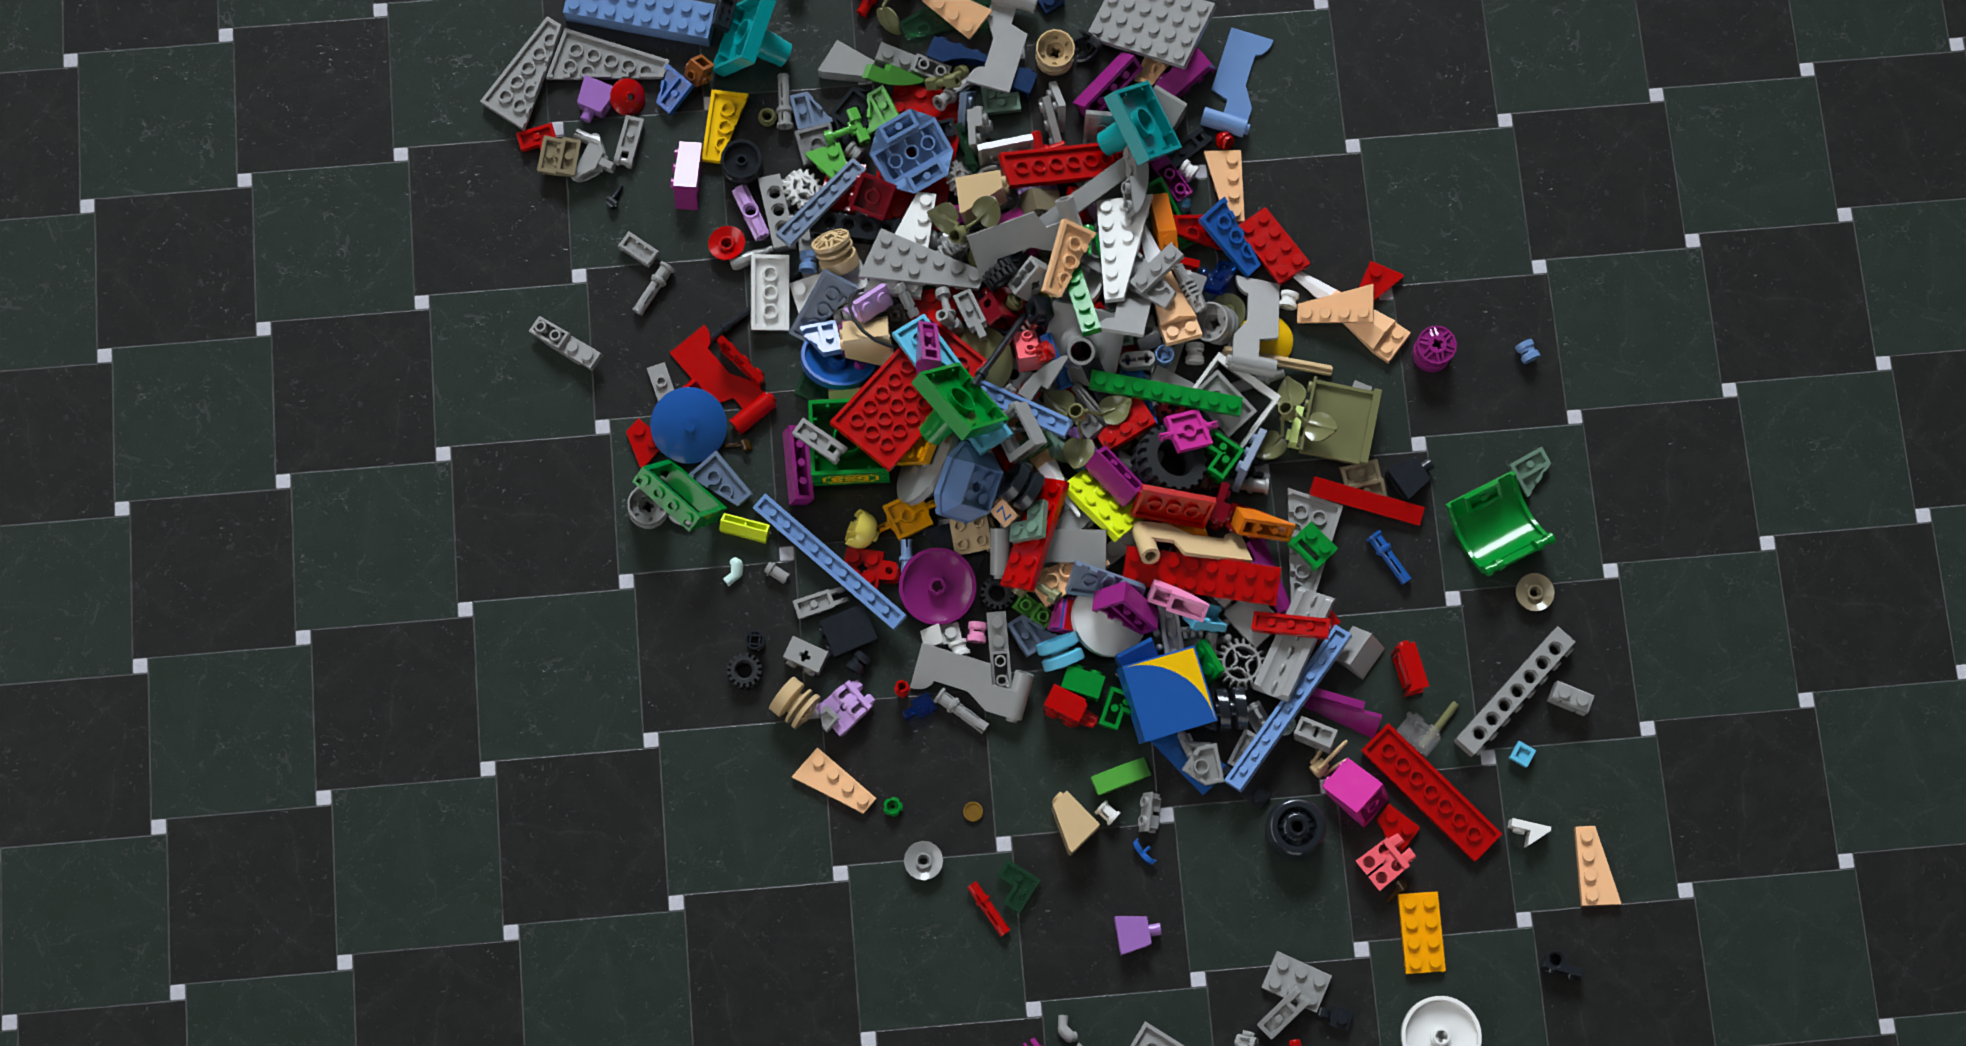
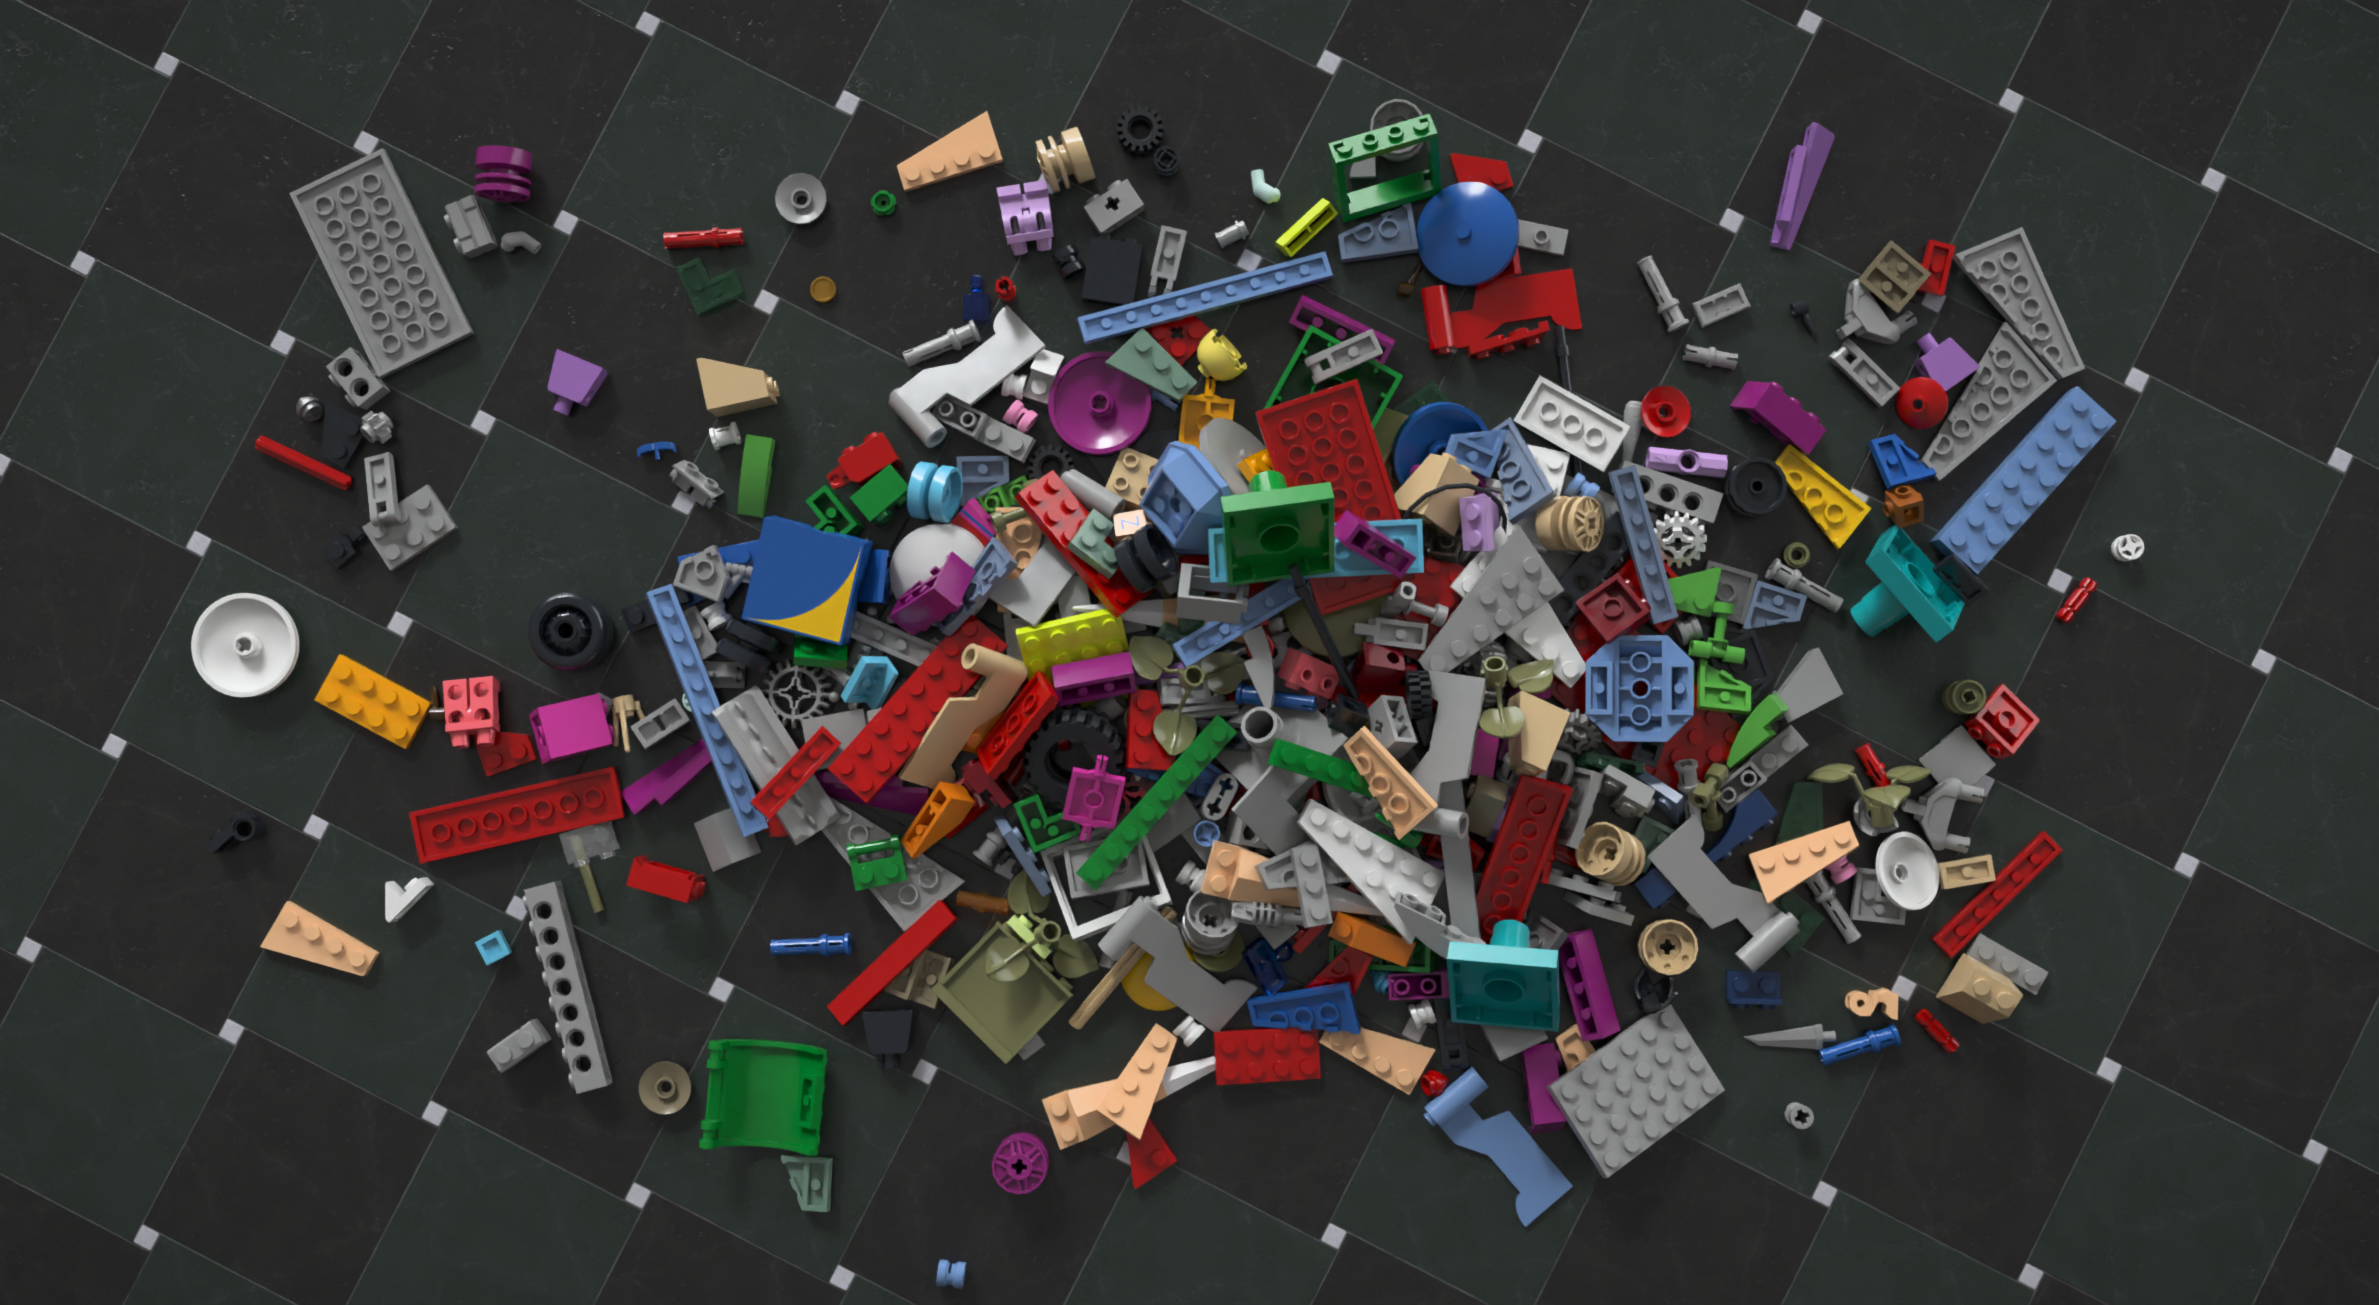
camera: 125 degrees right, 10 degrees up
light grey slope [529,316,603,371] -> none
light grey tile [821,704,841,732] -> none
light grey axle [894,282,920,319] -> none
olive plate [1005,293,1023,311] -> none
red plate [1032,340,1056,364] -> none
bright pink slope [1147,579,1210,623] -> none
none -> white wheel [700,602,732,631]
none -> clear orange pin [956,890,1010,916]
none -> sand green wing [1105,328,1197,402]
none -> tan wheel [1575,822,1646,886]
none -> light grey pin [1683,344,1738,370]
none -> medium lavender wedge [1770,122,1835,250]

